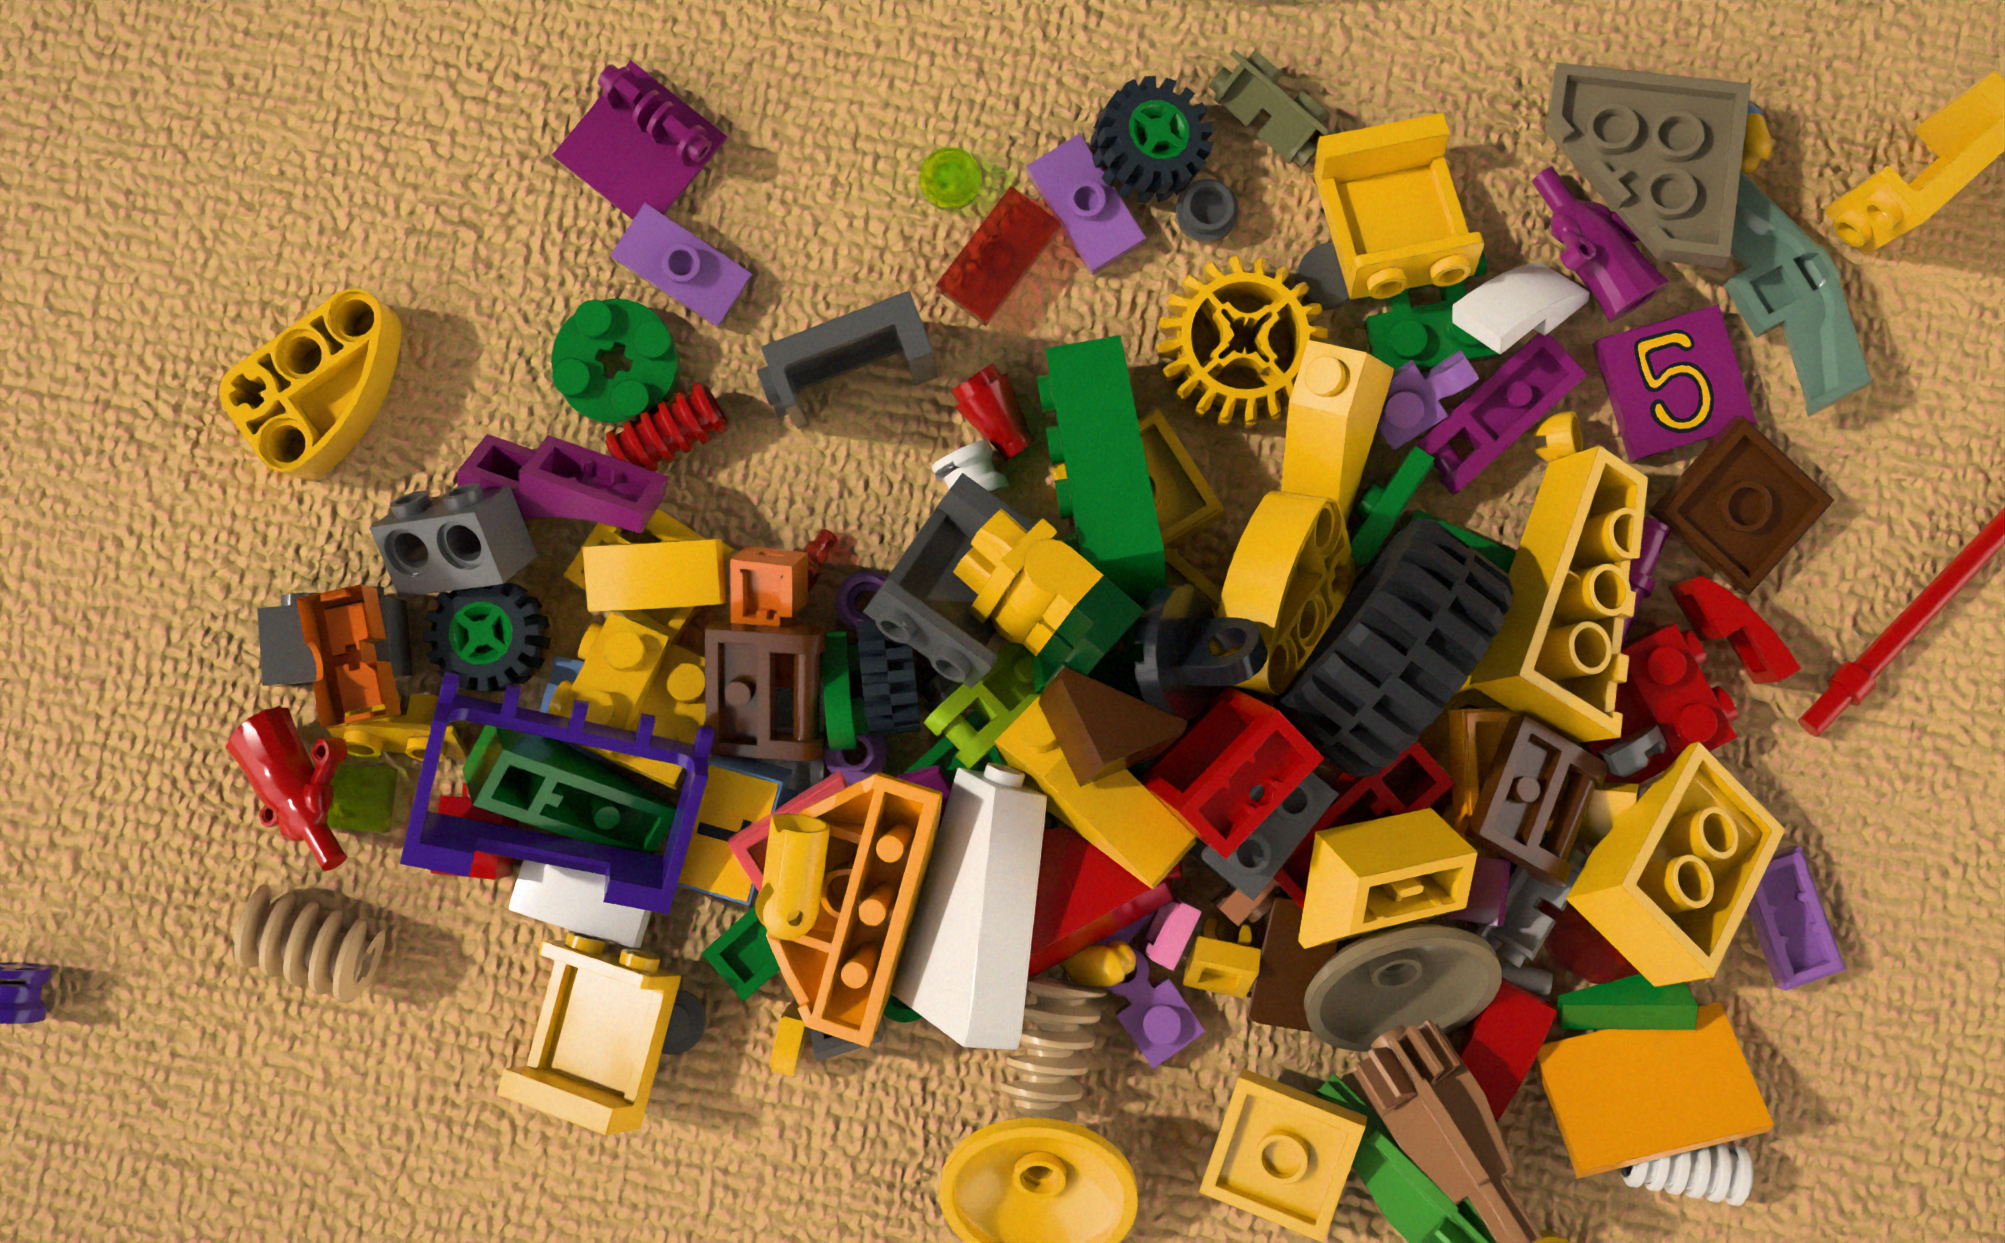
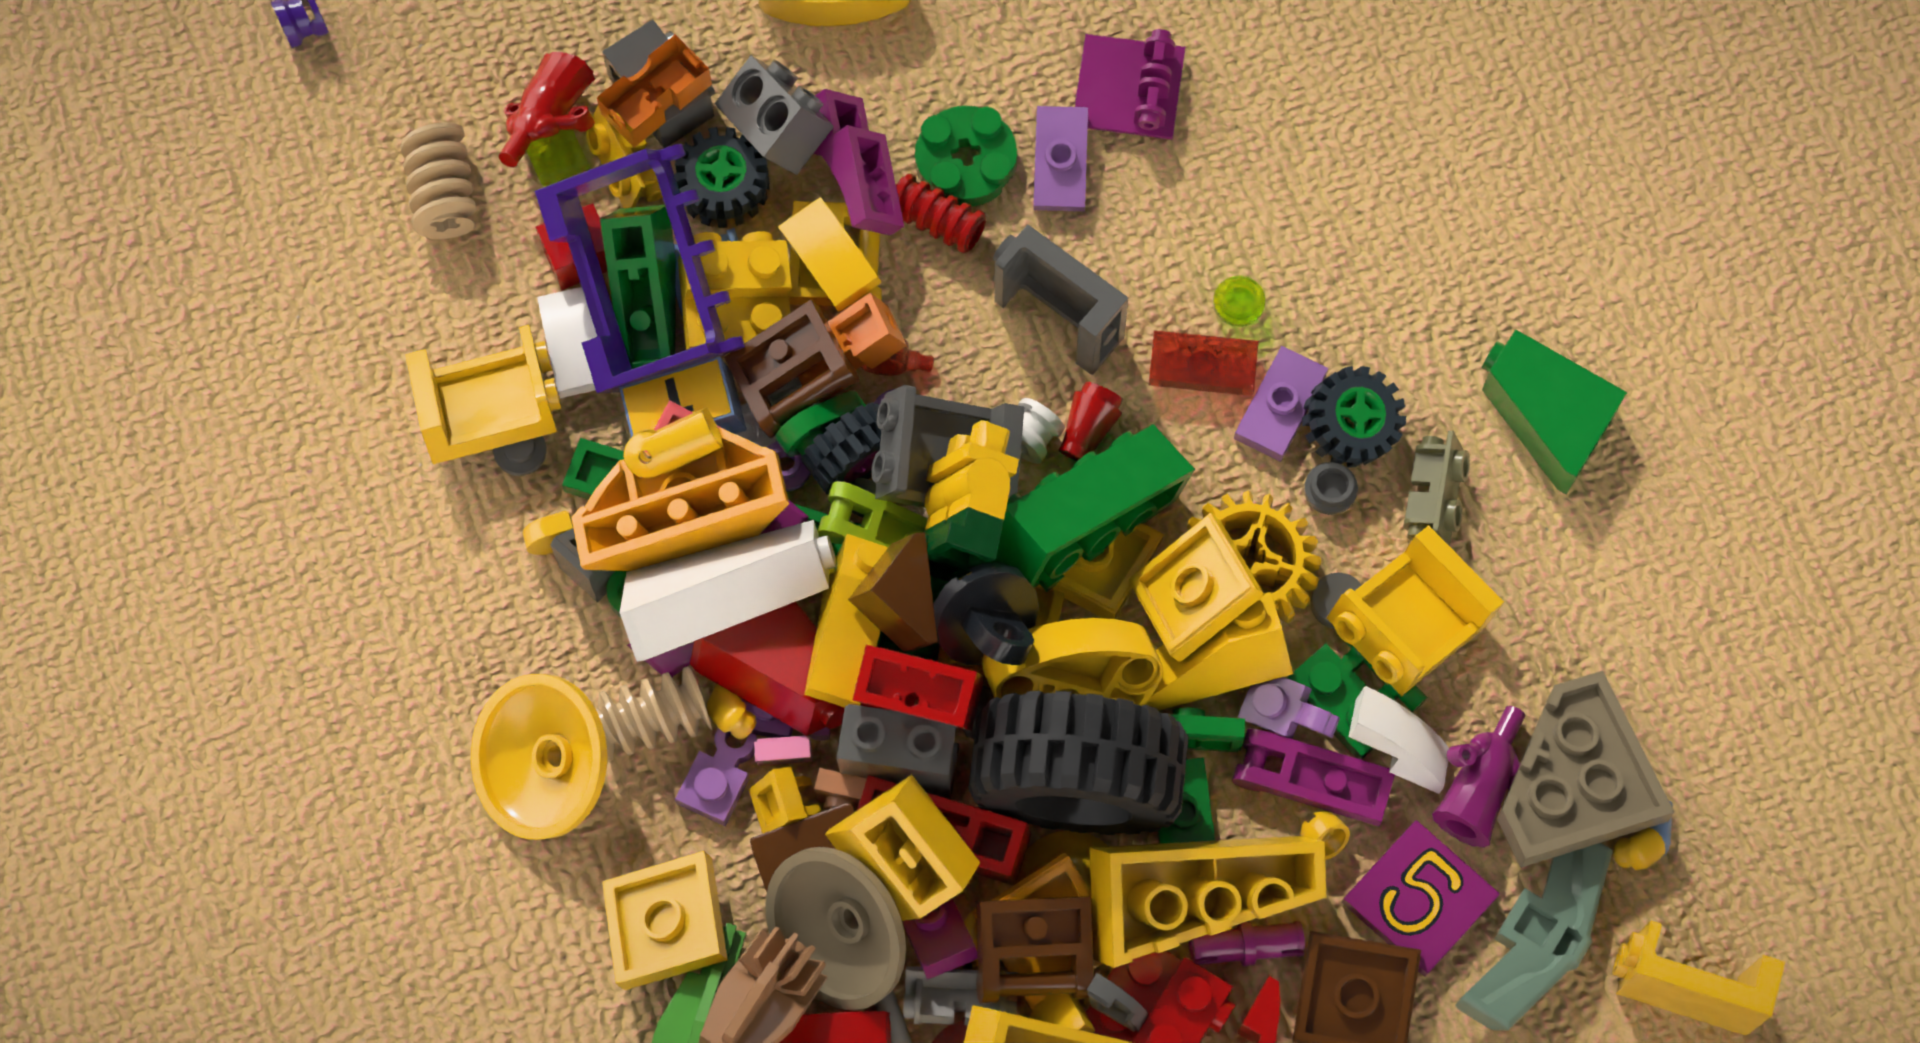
camera: 60 degrees right, 15 degrees down
none -> yellow plate [1128,513,1264,662]

